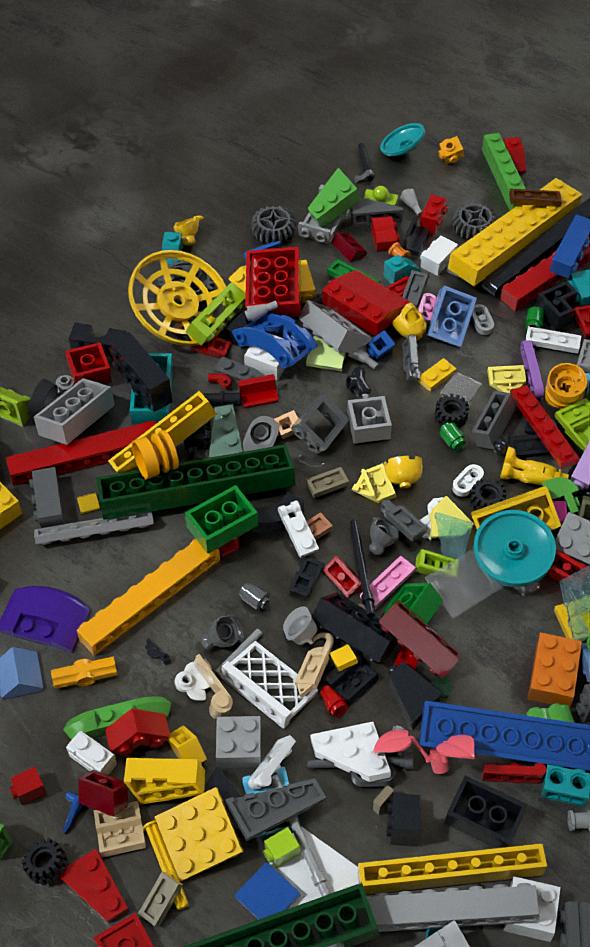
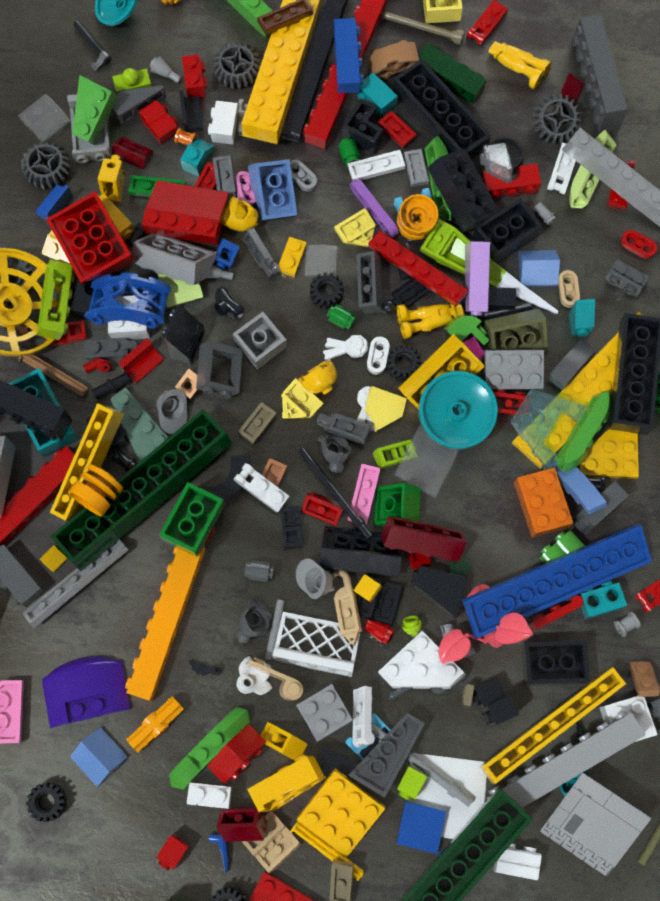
camera: 30 degrees left, 20 degrees up
light grey cone [245,301,278,323] -> none
clear light blue wing [434,512,473,561] -> none
none -> clear slope [18,94,70,142]
none -> medium nougat axle [18,348,88,397]
none -> yellow torso [97,155,125,203]
none -> black slope [162,304,205,365]
none -> white piece [323,335,368,361]
none -> lime plate [402,615,422,637]
none -> medium nougat plate [629,661,660,697]

